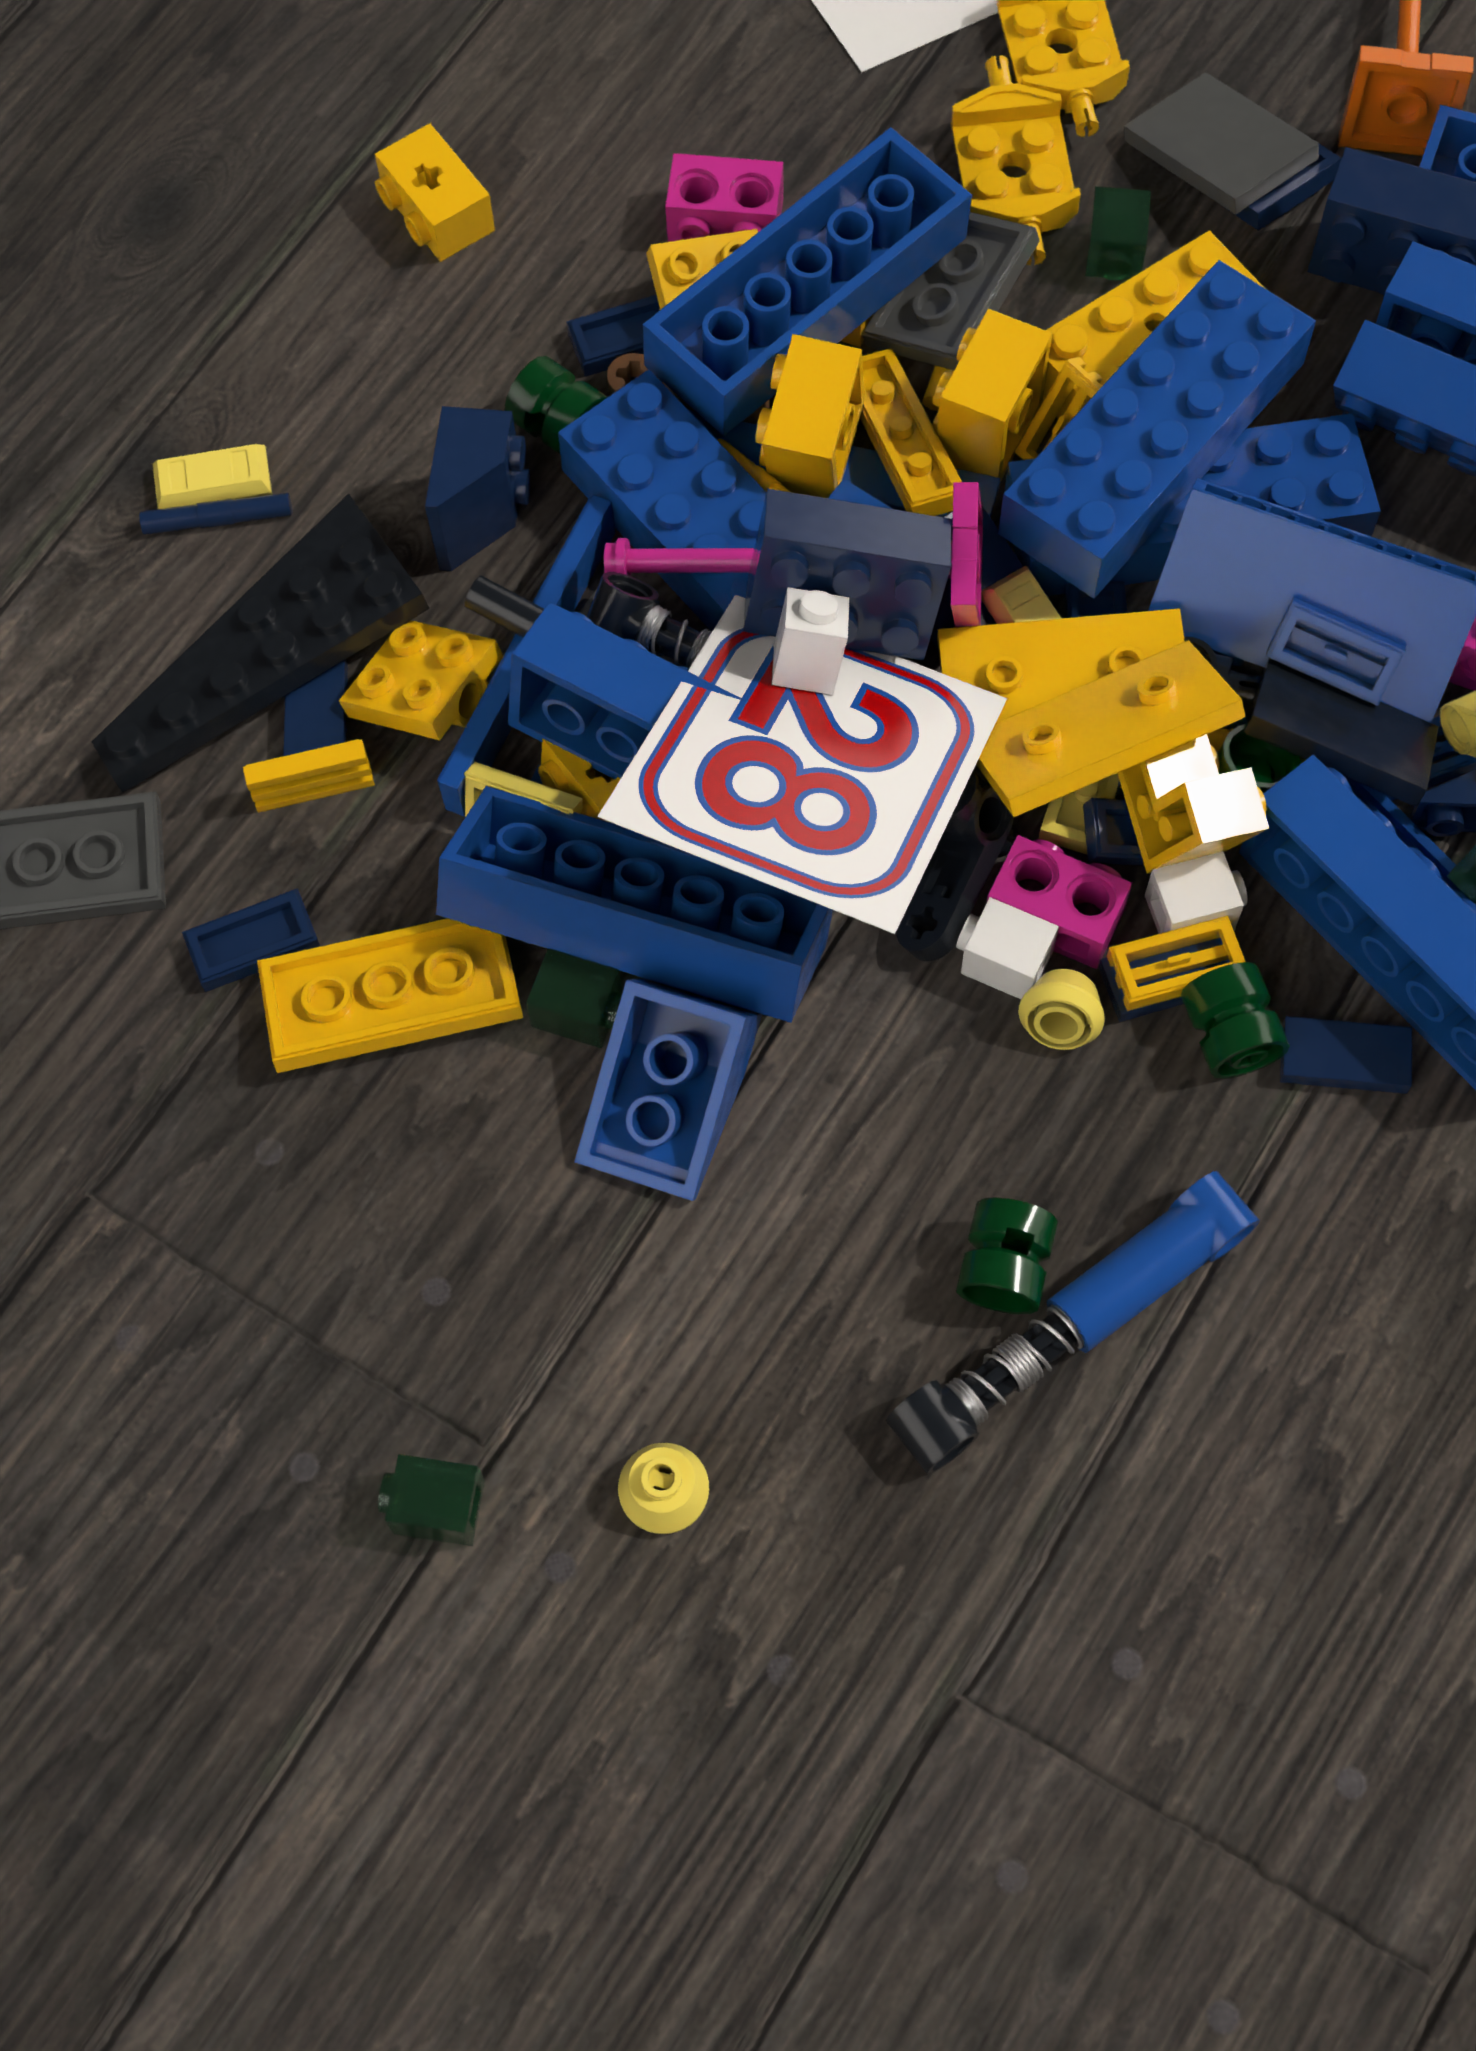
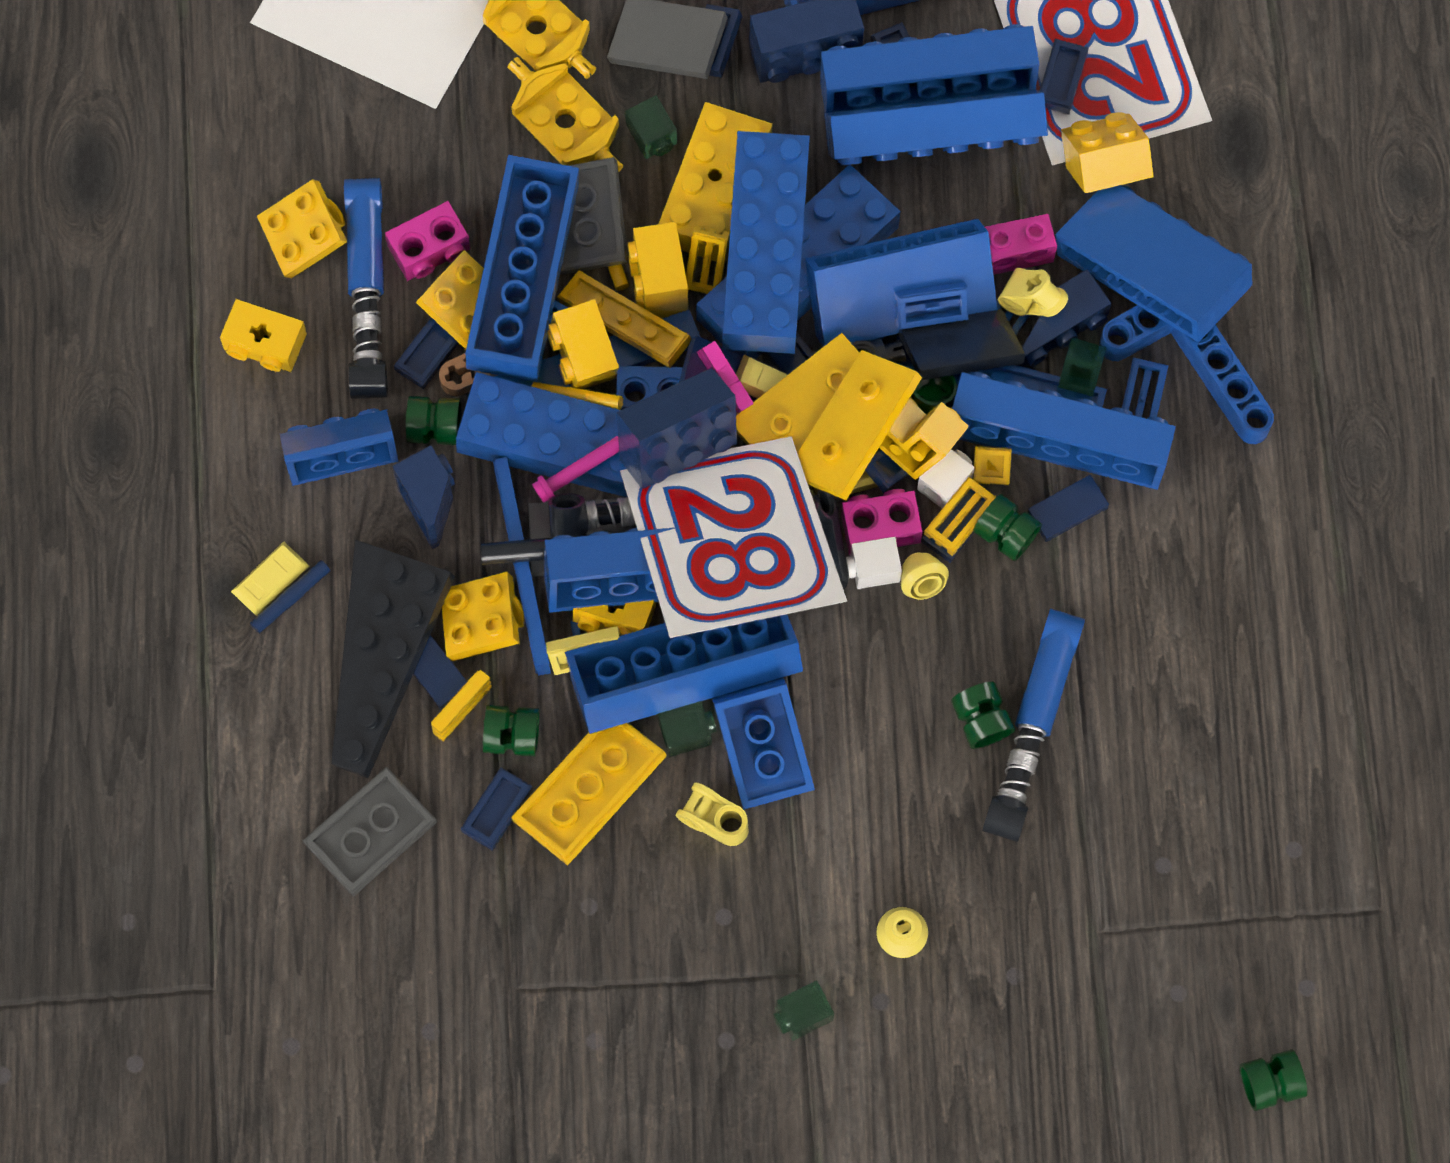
camera: 40 degrees left, 5 degrees up
white brick [771,587,849,695] -> none
none -> yellow plate [257,179,347,279]
none -> blue slope [280,408,399,486]
none -> piece [344,178,388,399]
none -> dark green wheel [483,705,540,757]
none -> light yellow piece [675,783,749,846]
none -> yellow tile [973,446,1012,485]

